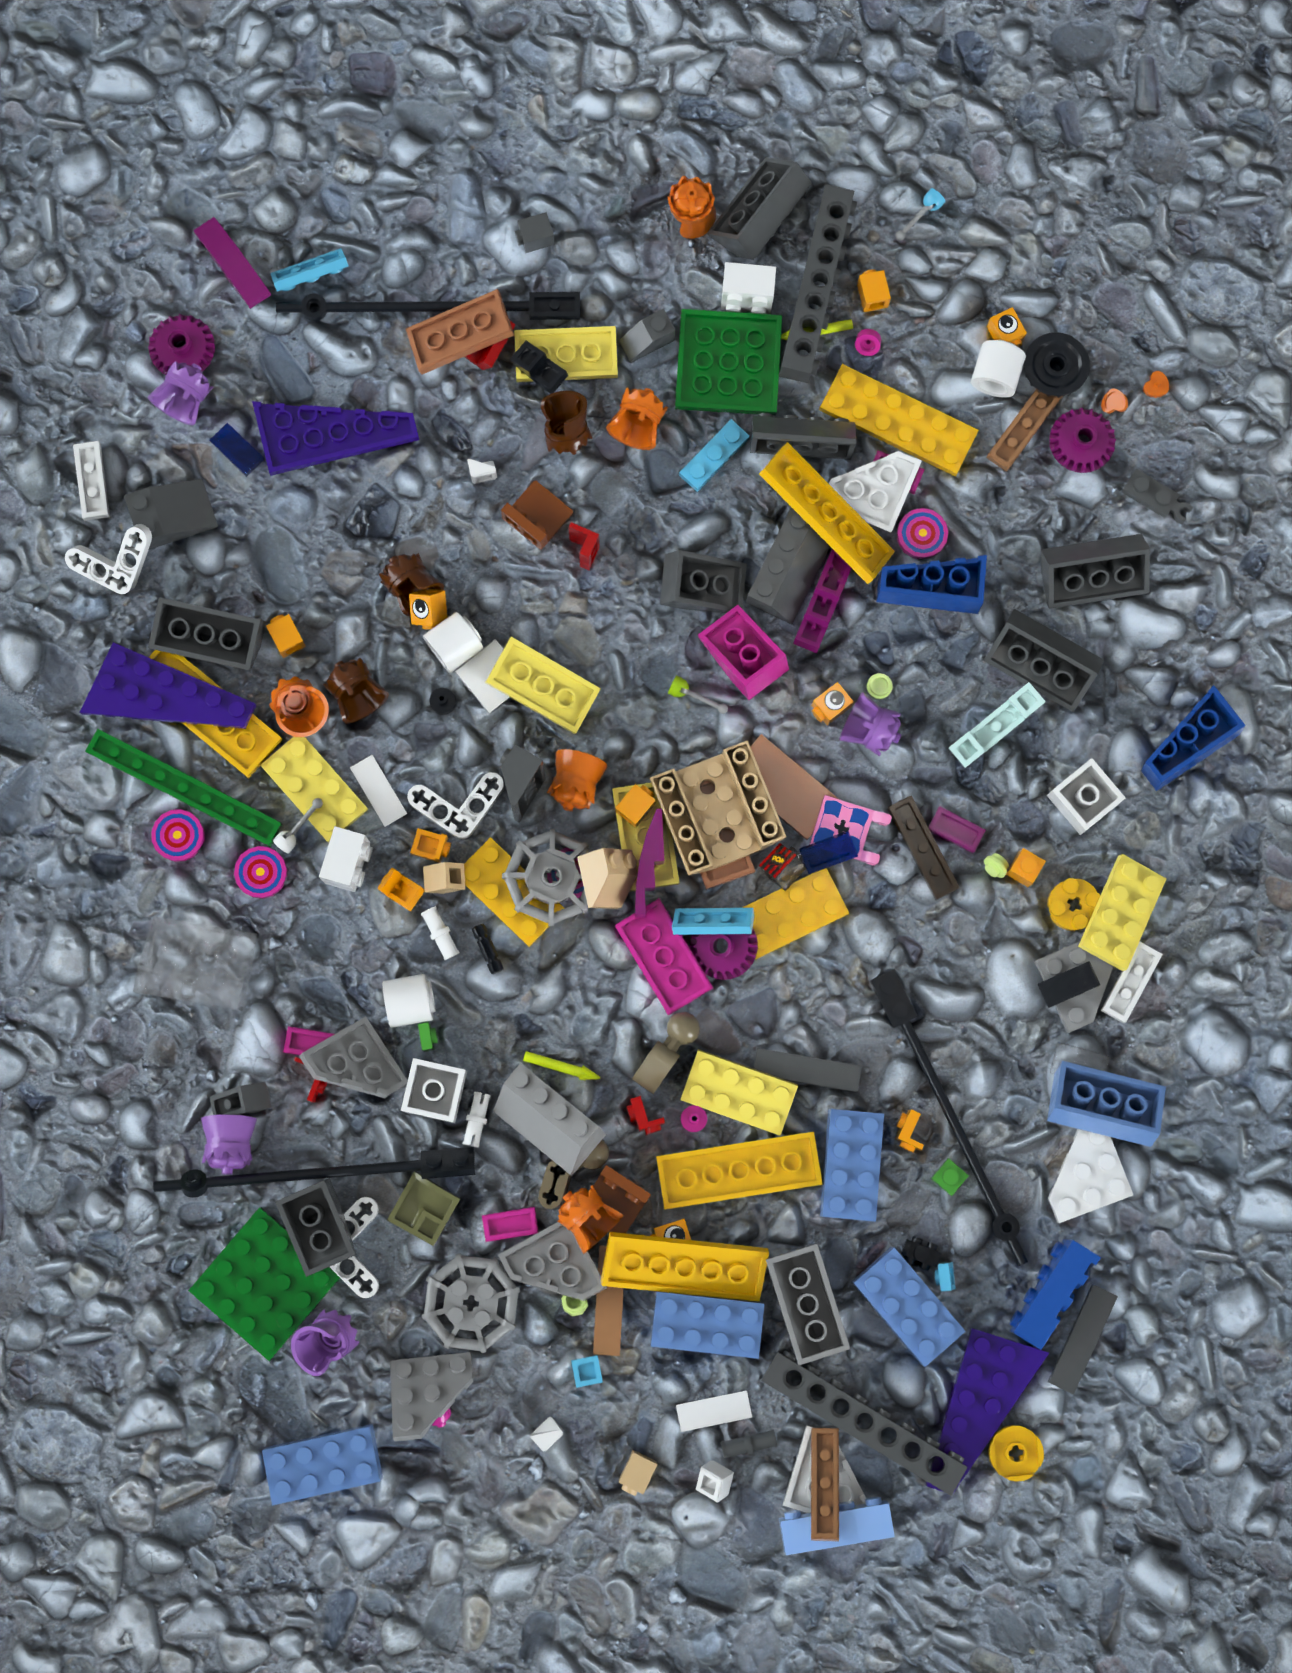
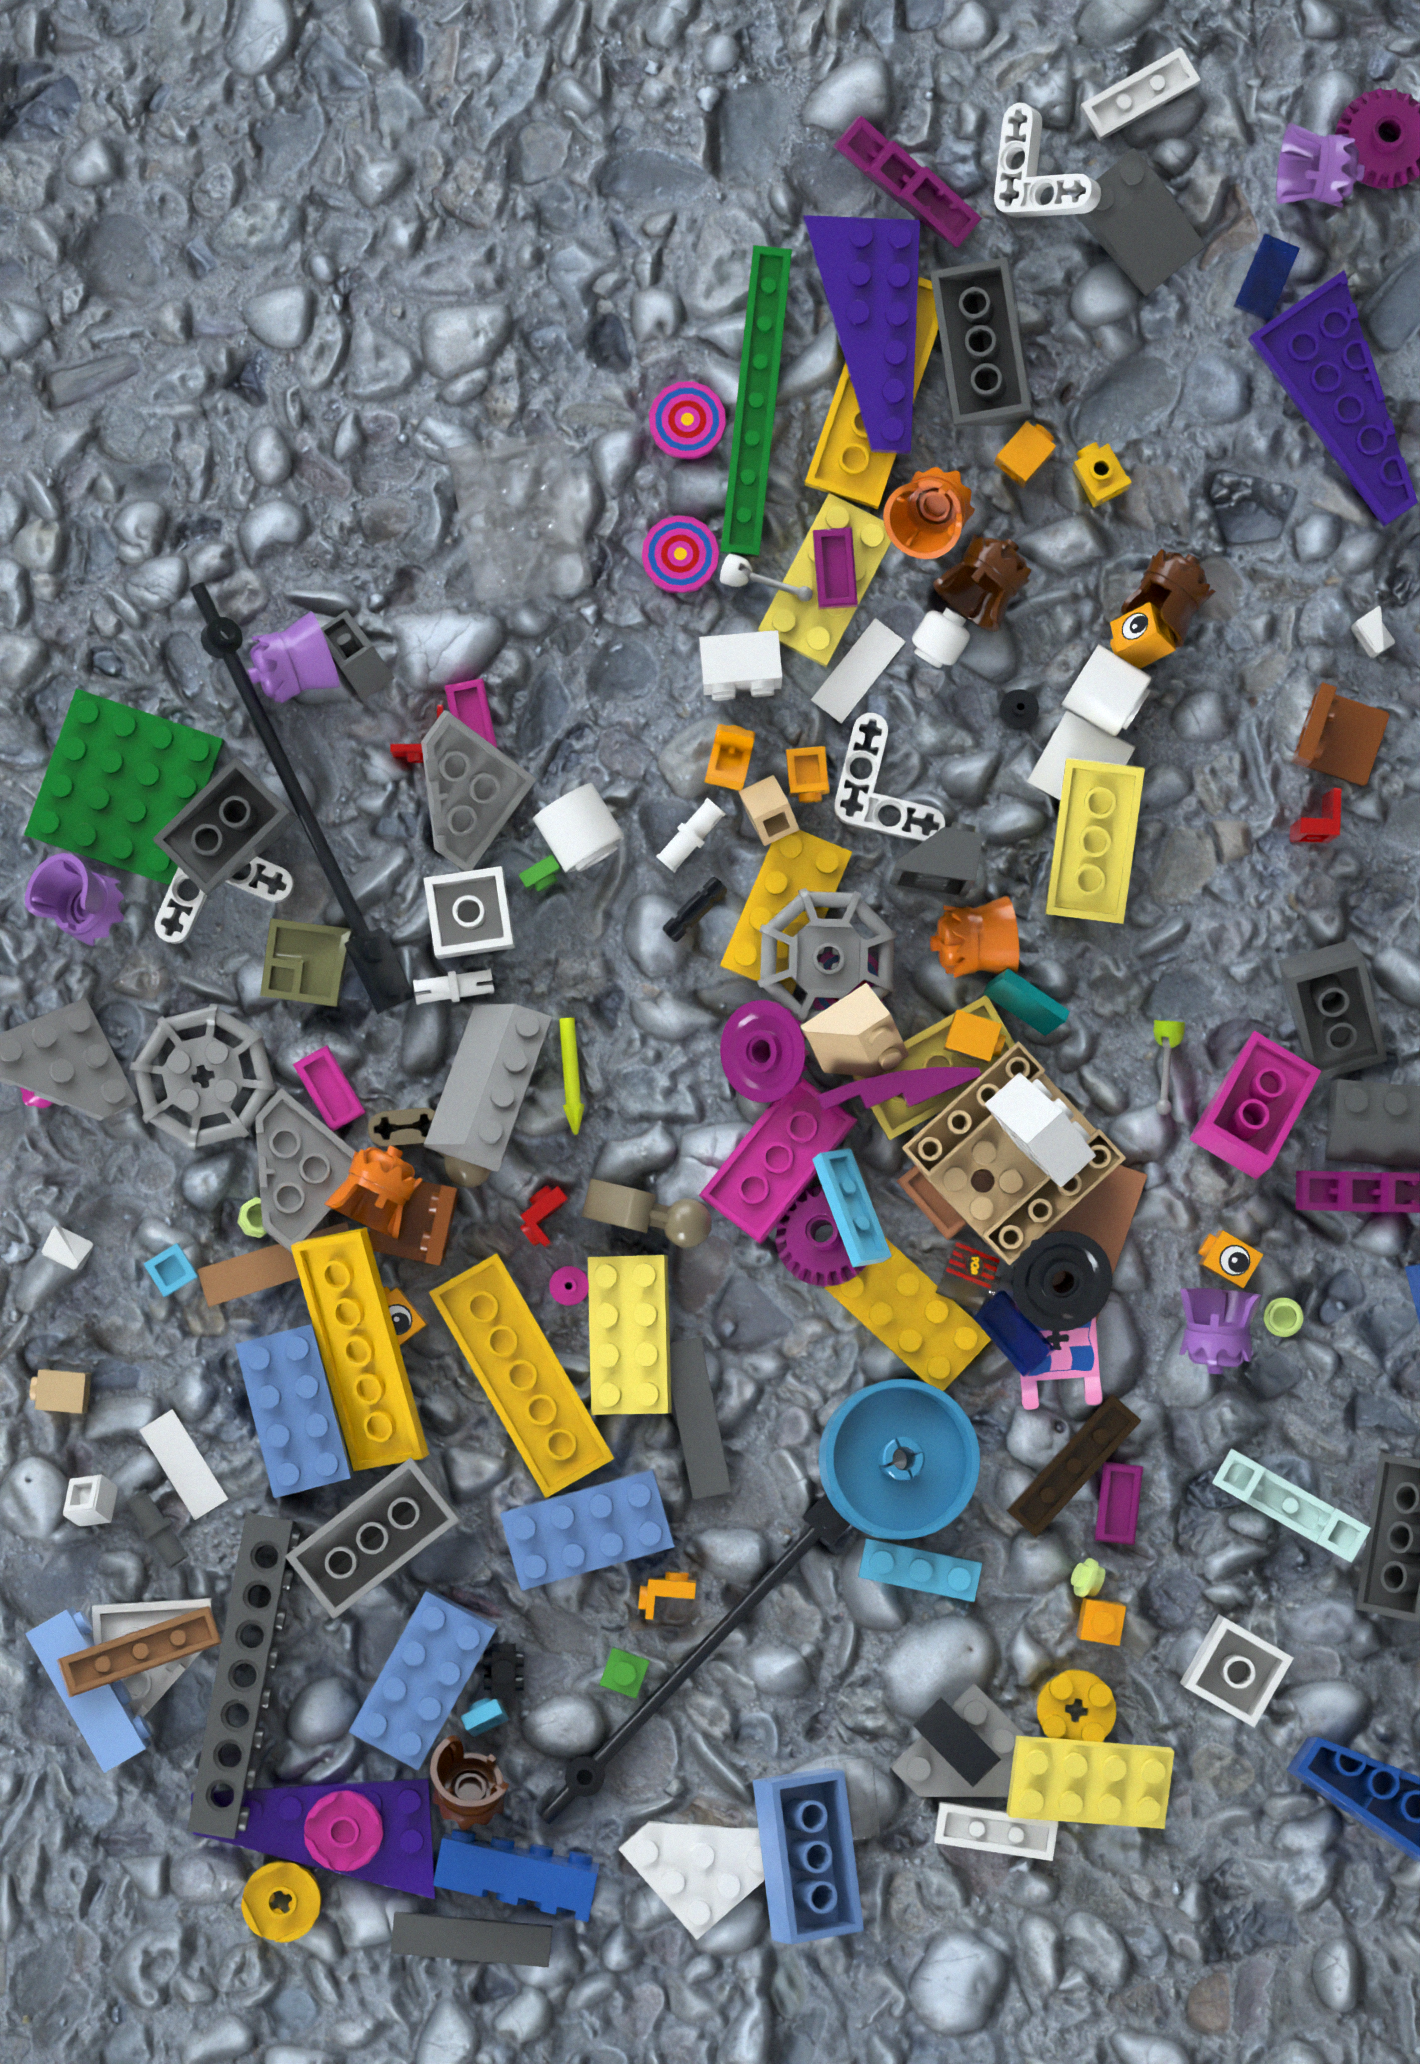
camera: 75 degrees right, 5 degrees up
none -> dark pink tile [304,1790,384,1871]
none -> reddish brown hat [430,1735,509,1830]
none -> magenta gear [720,1000,810,1103]
none -> magenta tile [813,527,858,610]
none -> dark azure piece [818,1379,980,1540]
none -> magenta slope [833,115,982,248]
none -> medium azure plate [858,1538,982,1602]
none -> white head [912,608,970,668]
none -> teal tile [983,968,1070,1036]
none -> white brick [985,1072,1096,1187]
none -> black gear [1010,1229,1112,1332]
none -> yellow brick [1072,442,1132,508]

